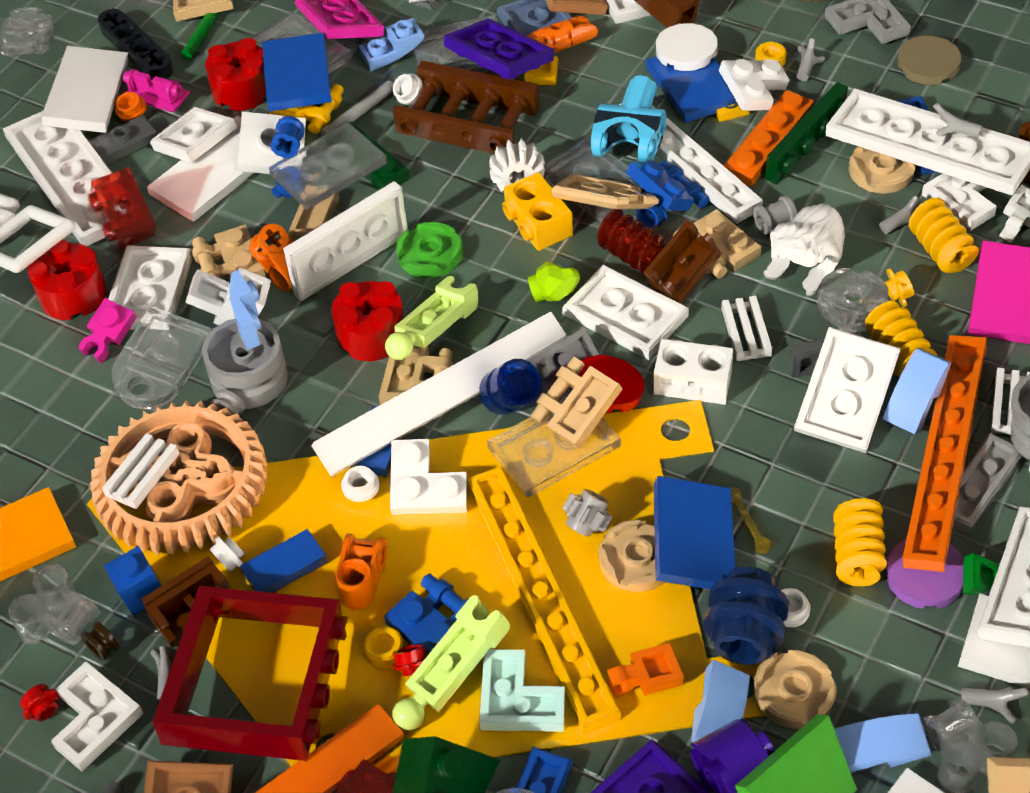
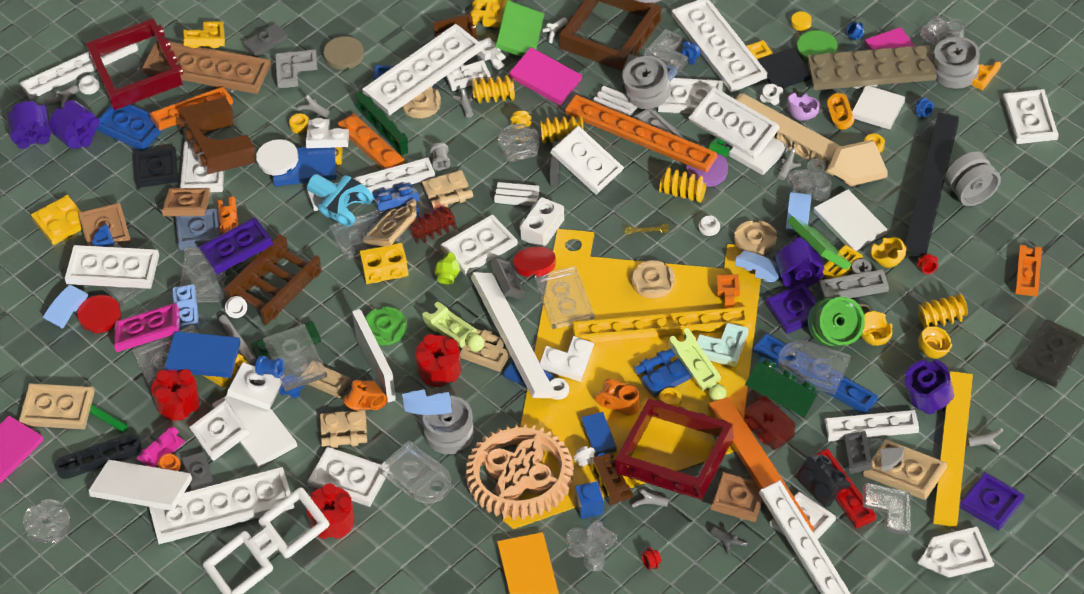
camera: 75 degrees left, 0 degrees up
white plate [51,662,144,772] -> none
dark pink plate [79,298,137,363] -> none
dark brown bush [80,621,120,661] -> none
clear red brick [87,167,157,250] -> none
white tile [102,433,180,509] -> none
white brick [185,267,271,325] -> none
light grey bush [208,389,246,415] -> none
red plate [392,644,429,676] -> none
clear blue wheel [479,359,542,415] -> none
white gear [489,138,545,192] -> none
tan plate [530,356,623,449] -> none
light grey gear [562,489,613,537] -> none
reddish brown hinge [644,220,722,304] -> none
blue tile [654,476,735,589] -> none
dark blue piece [703,566,790,665] -> none
white hair [764,204,845,296] -> none
light blue slope [883,348,952,434] -> none
light grey bar [933,103,982,138] -> none

